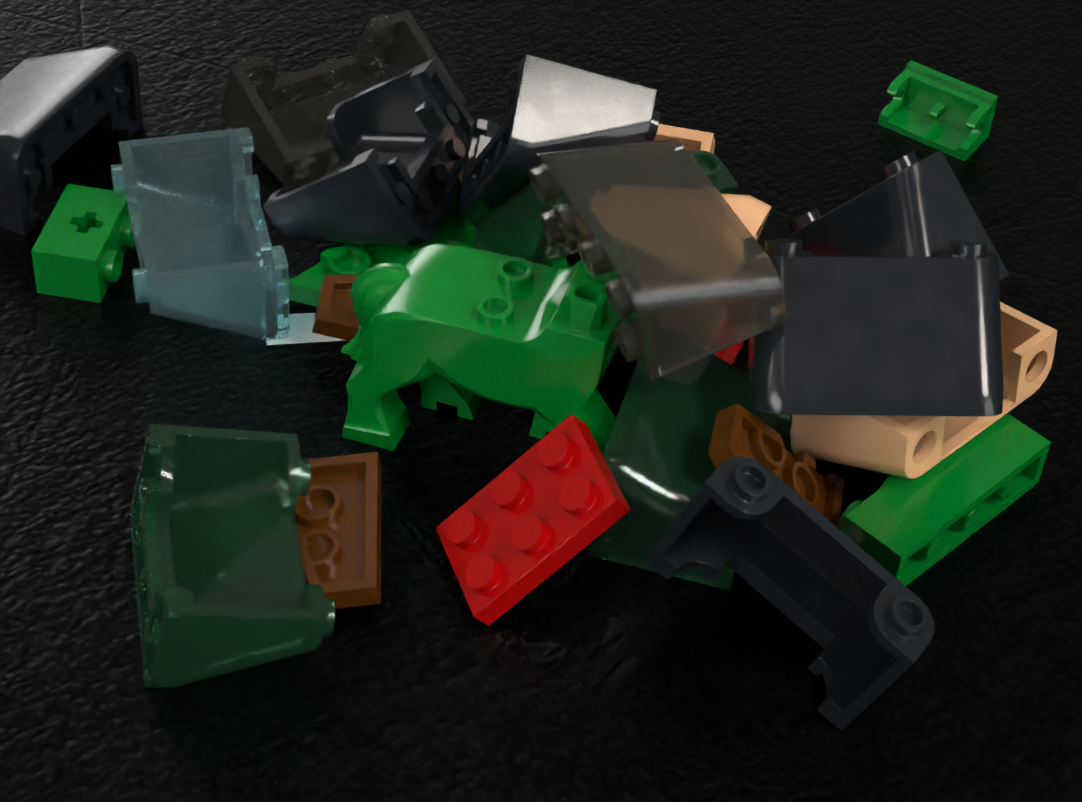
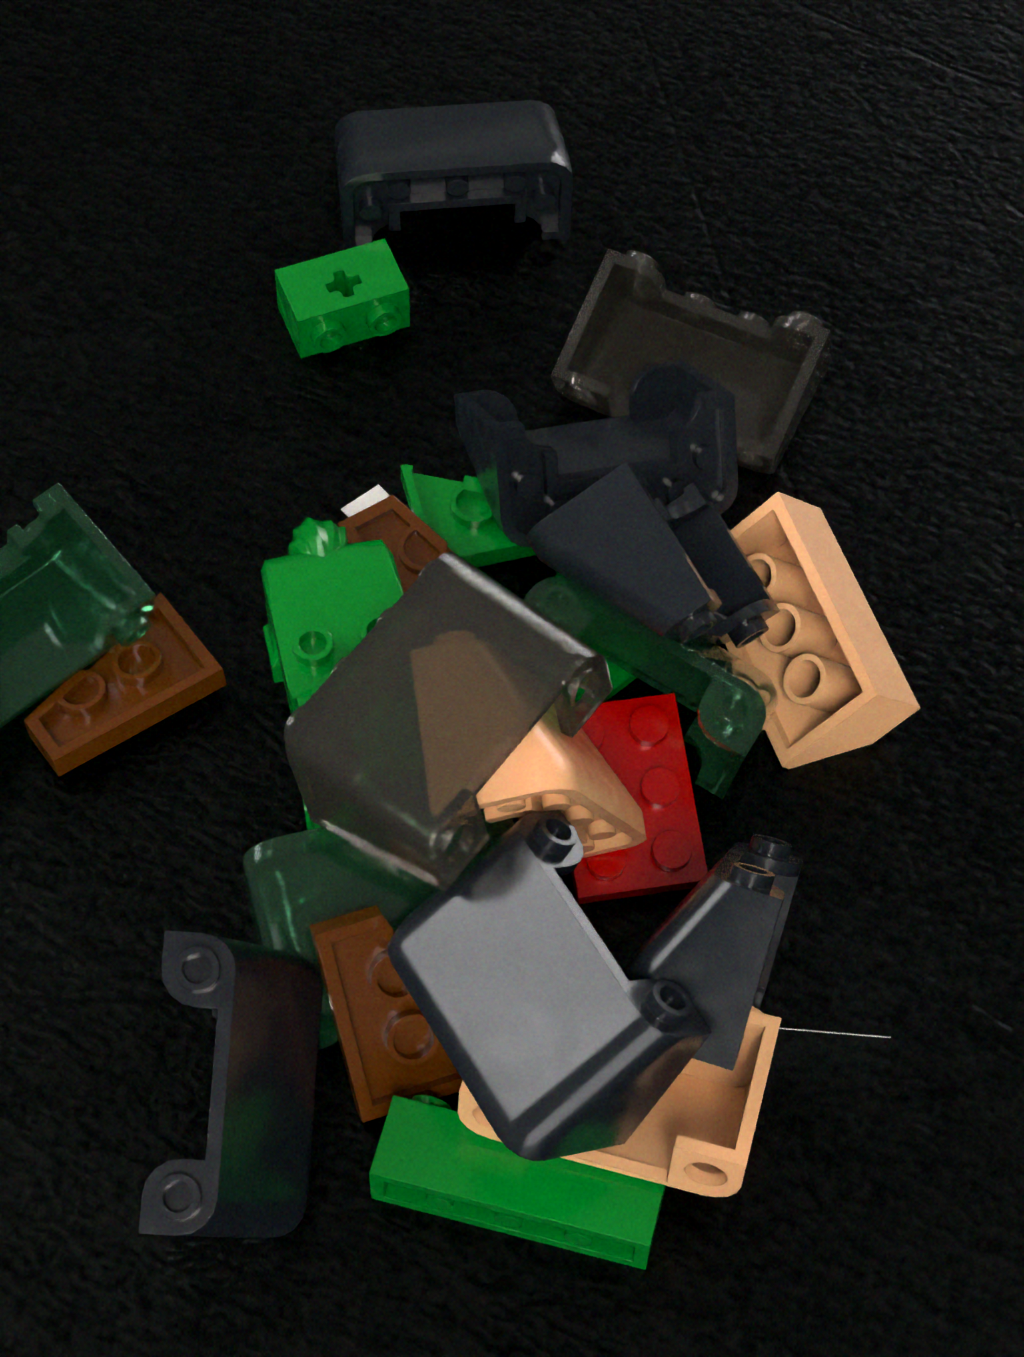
camera: 60 degrees right, 15 degrees up
clear light blue windscreen [110,127,290,341] -> none
red plate [436,414,631,626] -> none

